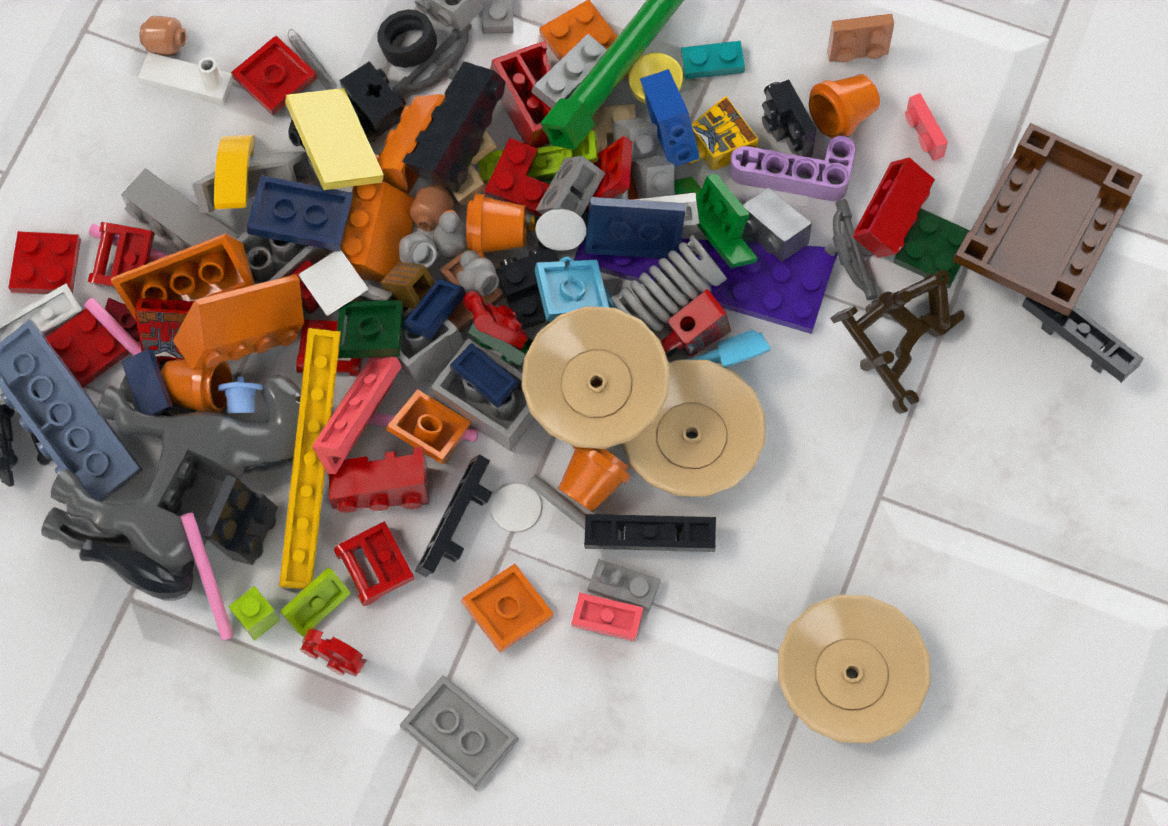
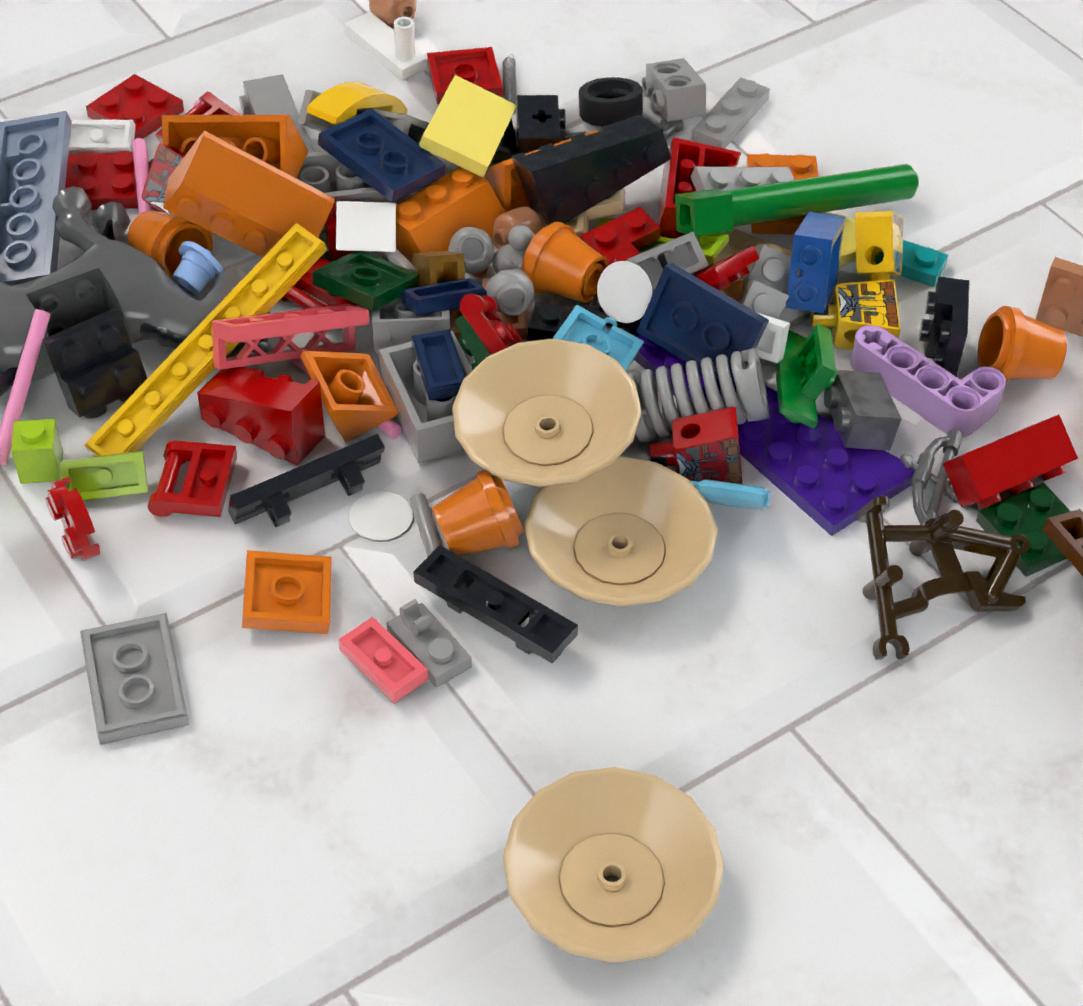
camera: 30 degrees right, 20 degrees down
dark blue tile [121,349,174,416] -> none
none -> yellow torso [855,211,904,281]

